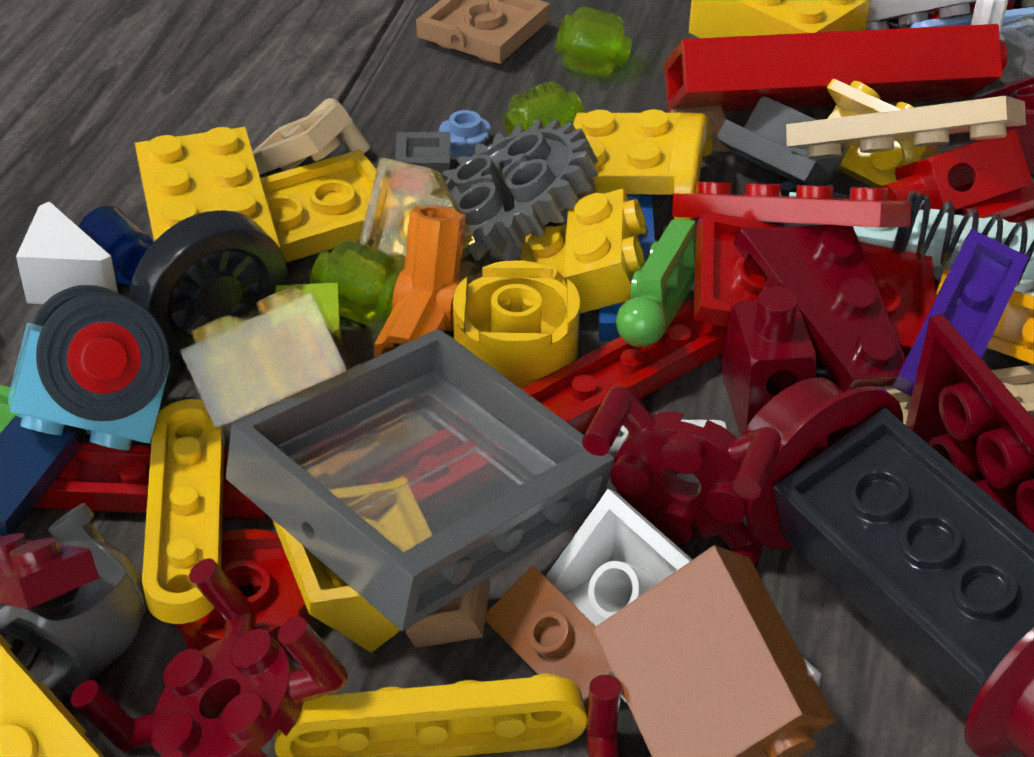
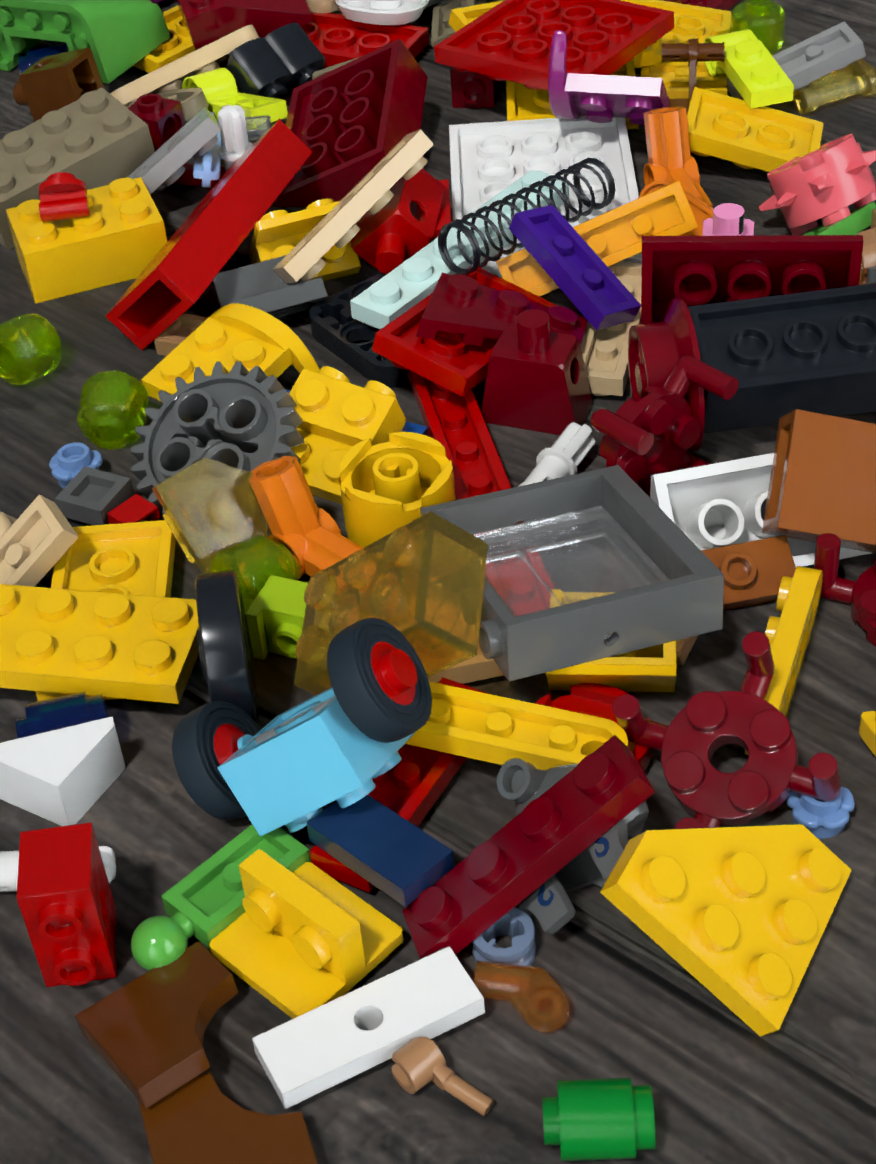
camera: 60 degrees left, 0 degrees up
bright green plate [616,219,696,347] -> none
plate [672,182,912,228] -> none

